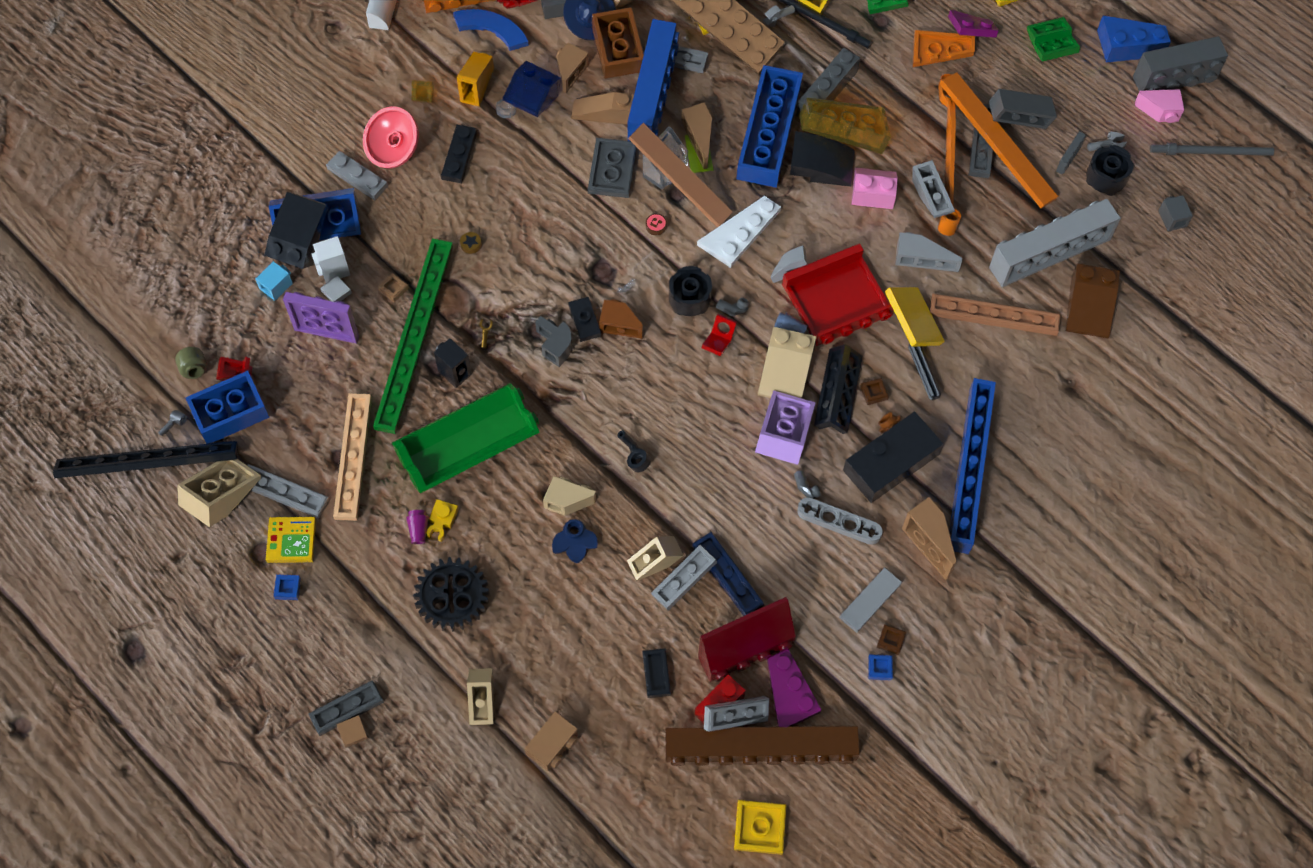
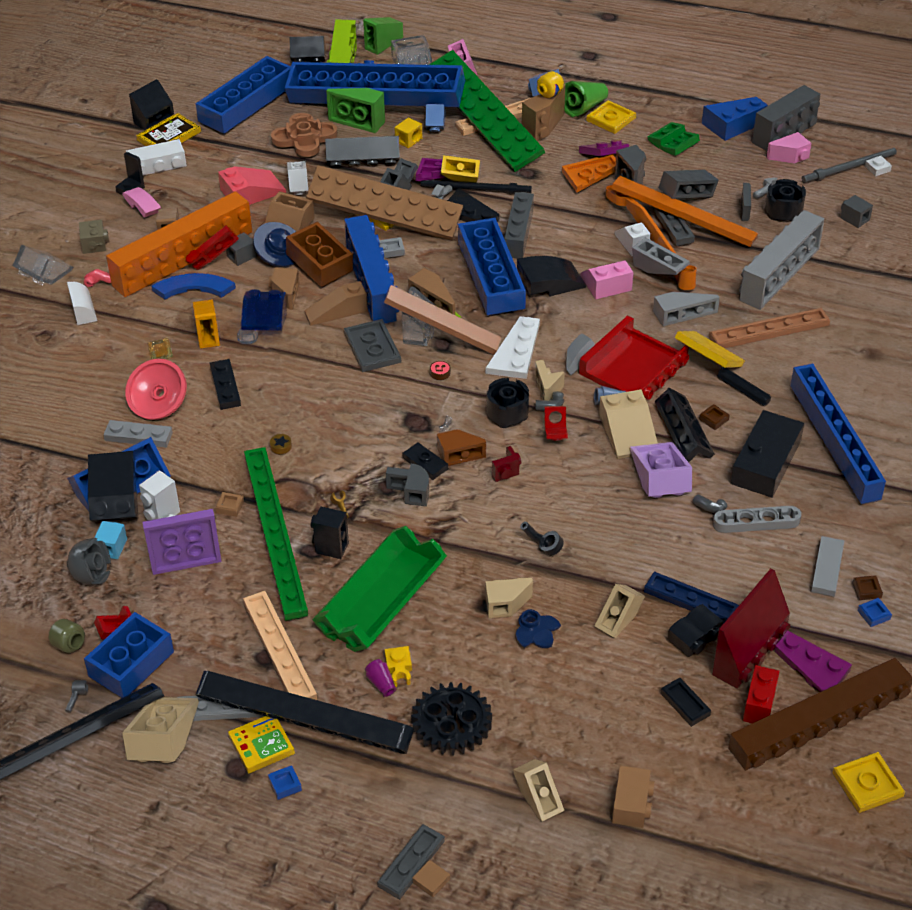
camera: 25 degrees left, 20 degrees down
light grey plate [651,545,717,611] -> none
light grey tile [704,696,769,732] -> none
clear yellow wedge [799,98,891,154] -> none
dark orange plate [878,412,901,433] -> none
medium nougat slope [902,497,957,580] -> none
reddish brown slope [1065,263,1120,339] -> none
none -> dark grey cylinder [67,538,111,585]
none -> black beam [195,671,414,754]
none -> black wing [447,188,500,222]
none -> dark red bracket [492,446,522,482]
none -> tan slope [535,360,565,401]
none -> dark grey slope [615,145,646,200]
none -> white slope [615,222,651,256]
none -> black brick [668,604,723,657]
none -> white plate [865,156,892,176]

